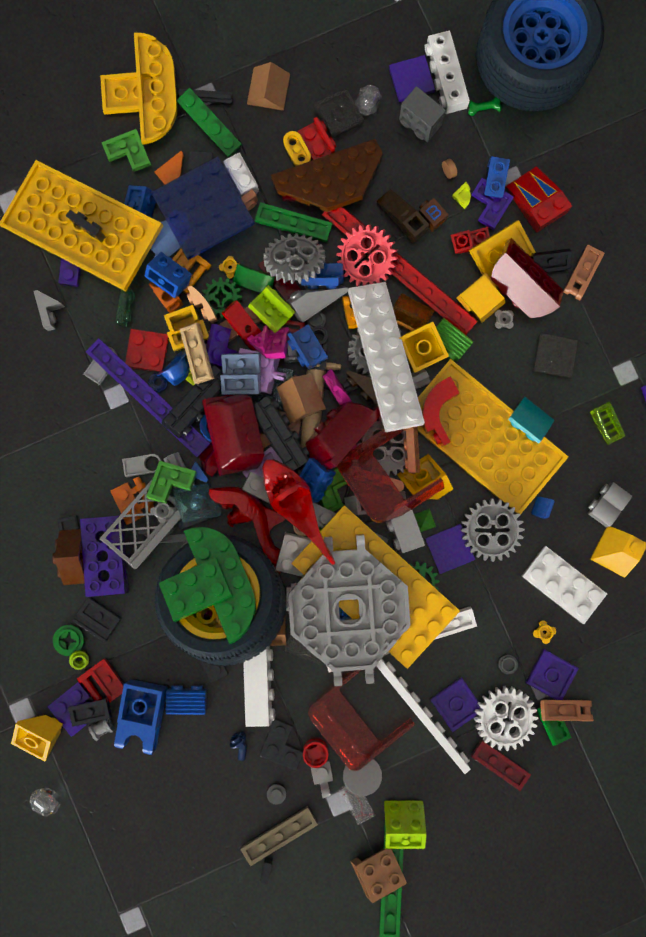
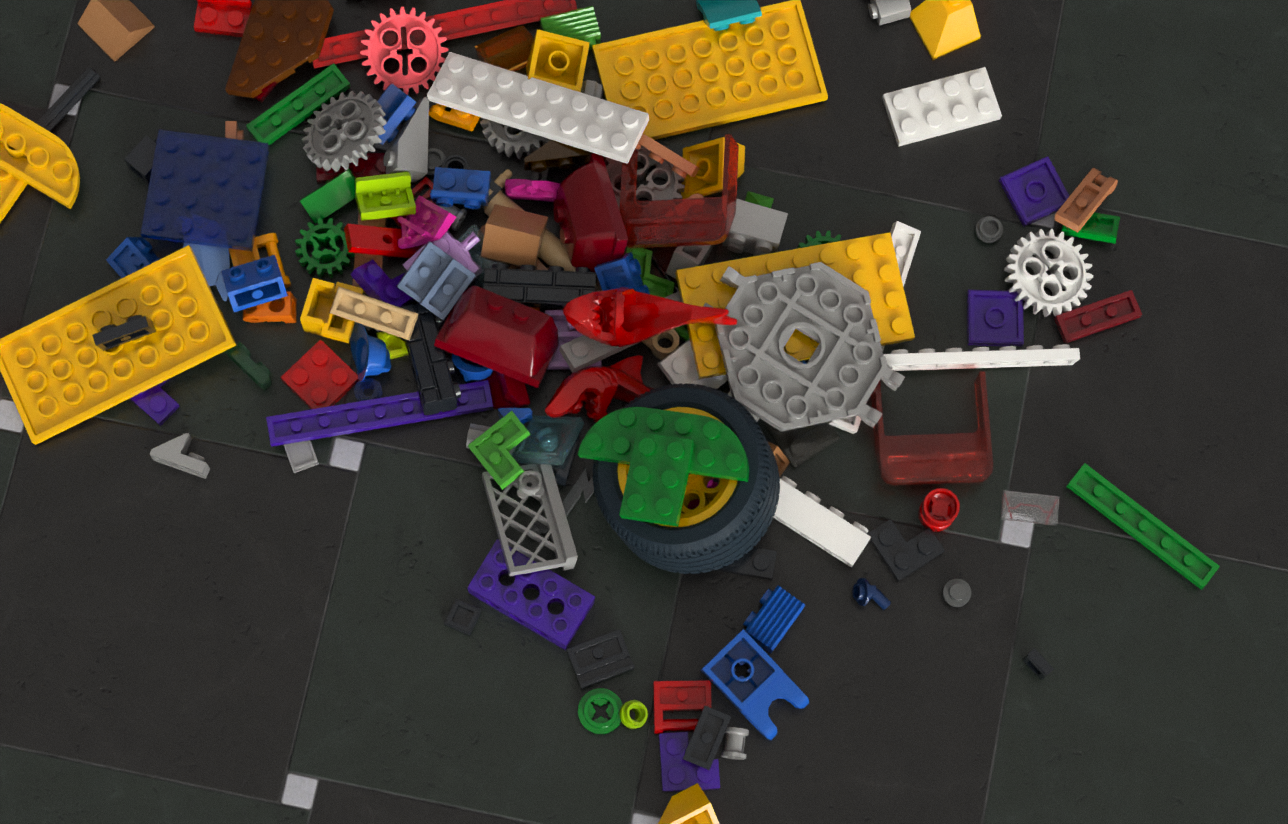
camera: 65 degrees left, 10 degrees down
reddish brown brick [52,529,85,585] -> none
bright green plate [101,129,151,172] -> none
orange plate [110,476,154,525] -> none
light grey piece [122,454,162,477] -> none
orange tile [154,151,184,200] -> none
green plate [176,87,242,158] -> none
light nougat slope [187,286,218,323] -> none
yellow plate [219,256,240,279] -> none
white brick [223,153,259,197] -> none
dark tan plate [240,806,318,866] -> none
yellow plate [283,131,311,166] -> none
light grey plate [311,760,333,798] -> none
light grey tile [343,756,382,796] -> none
medium nougat bracket [350,849,407,903] -> none
lime bracket [384,801,426,849] -> none
red arch [422,376,460,447] -> none
dark purple tile [425,524,475,574] -> none
light grey gear [460,498,525,562] -> none
blue slope [531,497,555,519] -> none
yellow plate [533,621,556,644] -> none

